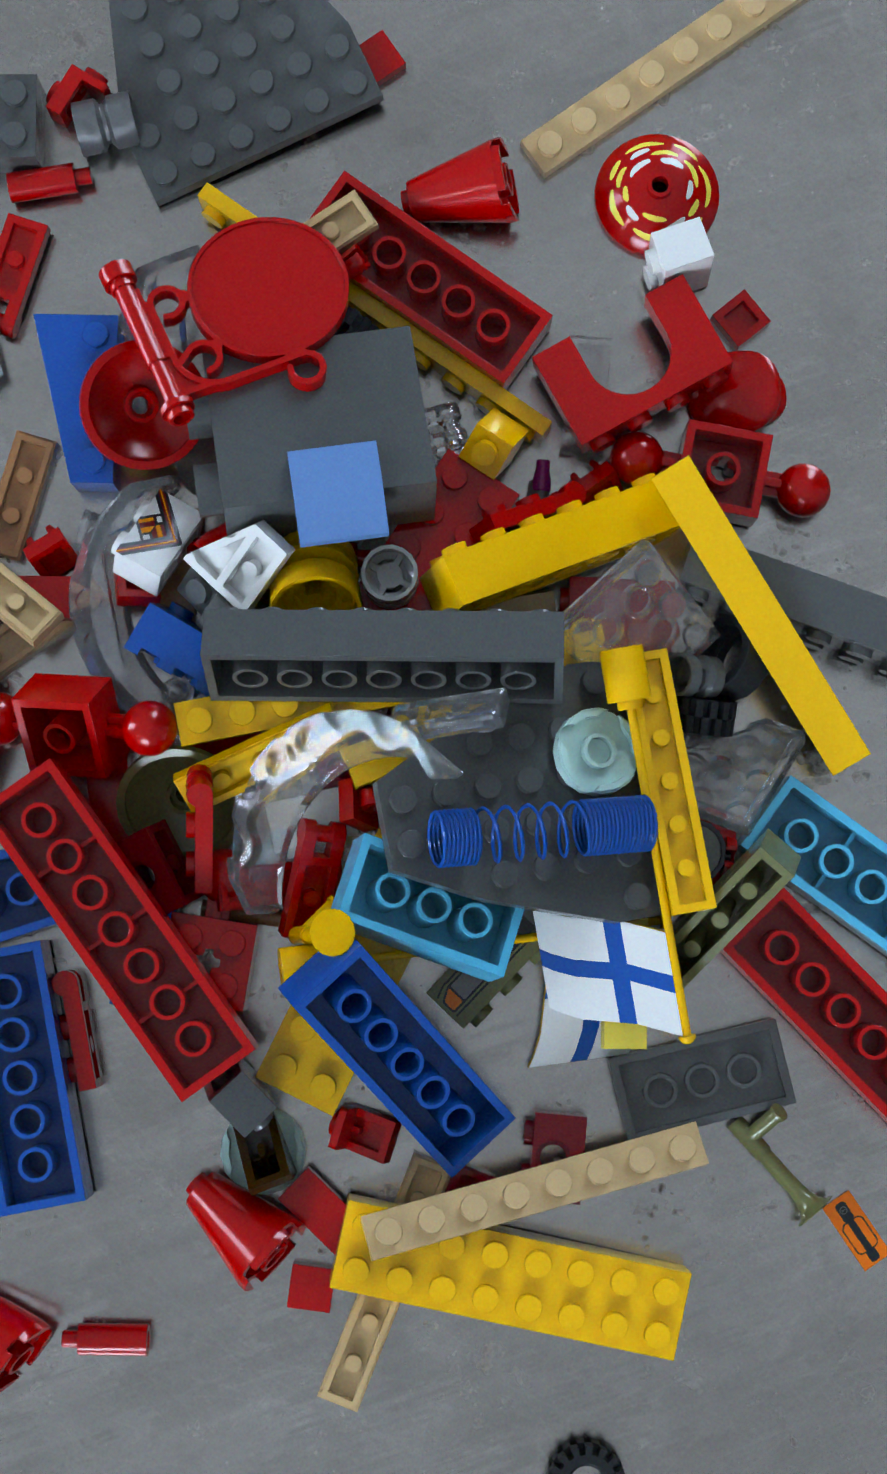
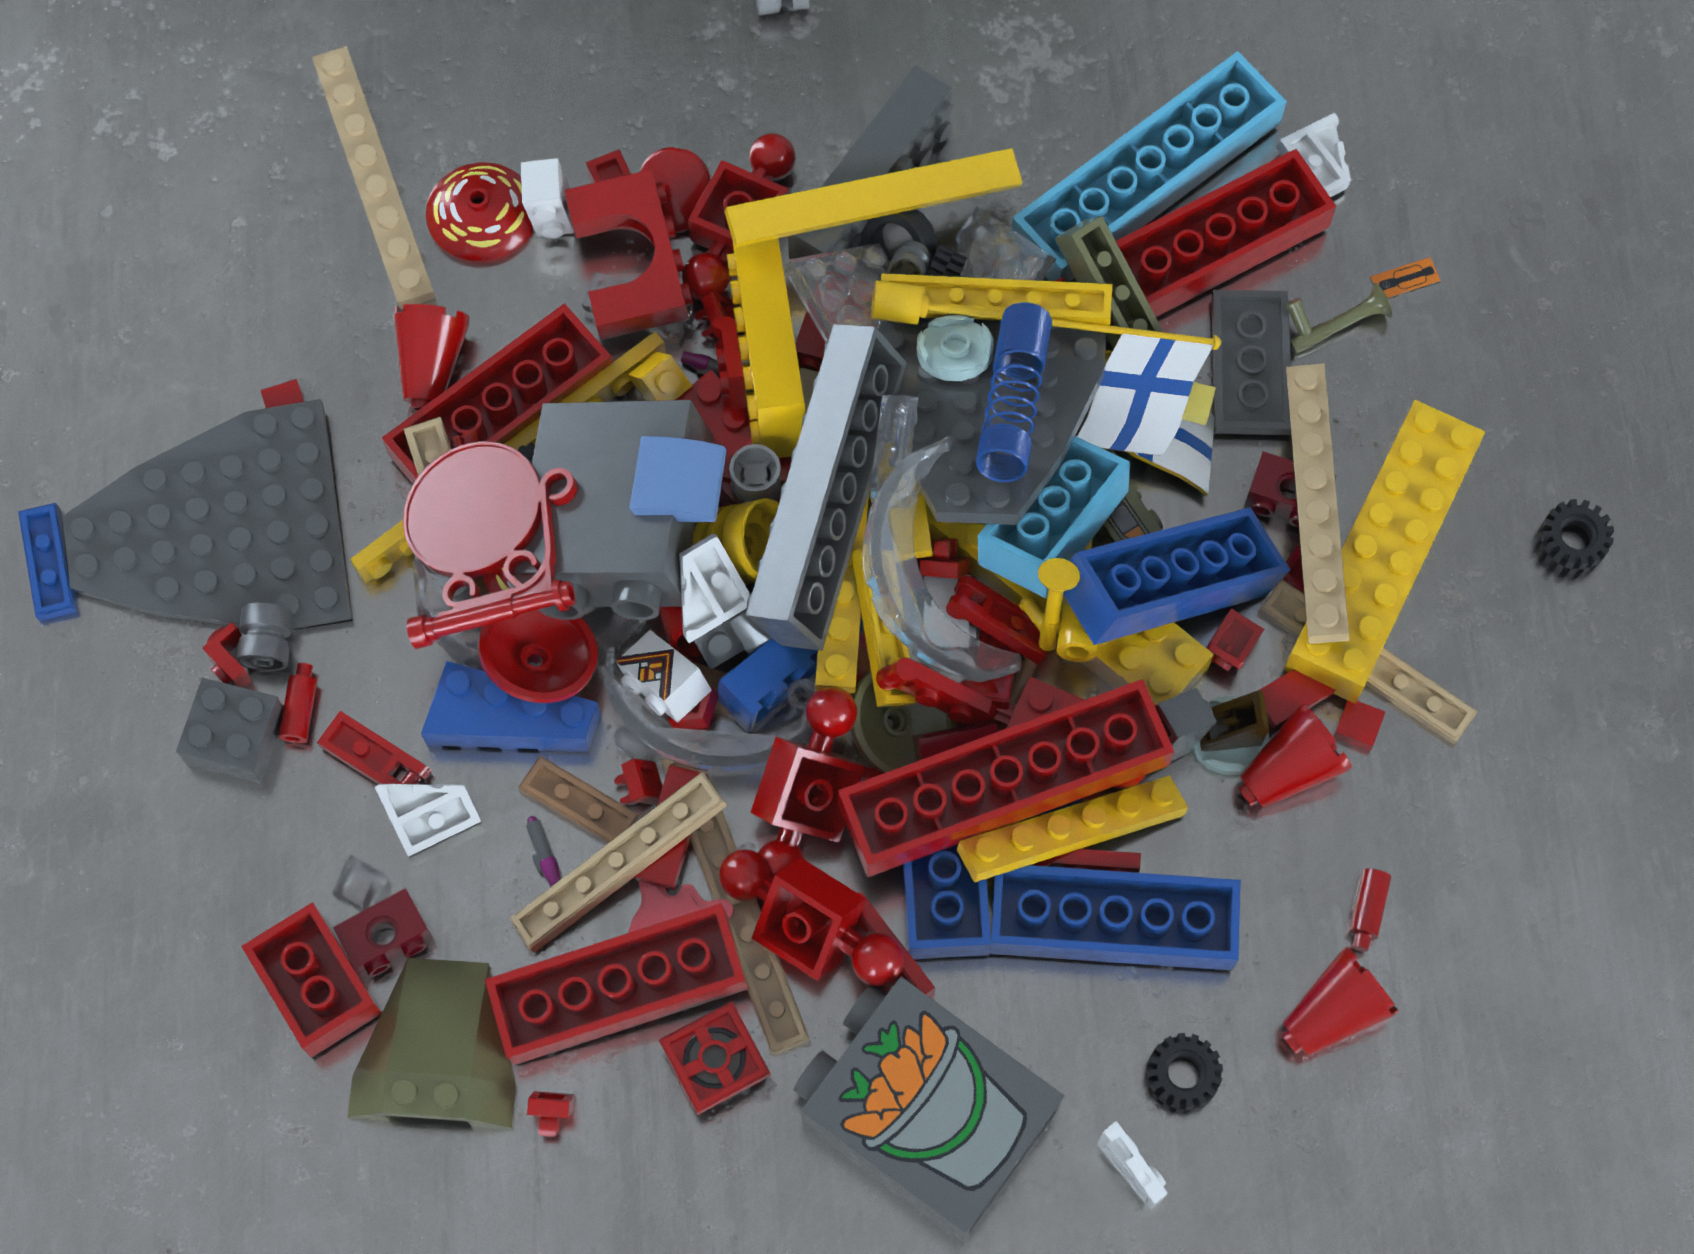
camera: 75 degrees left, 15 degrees down
none -> yellow plate [956,775,1188,883]

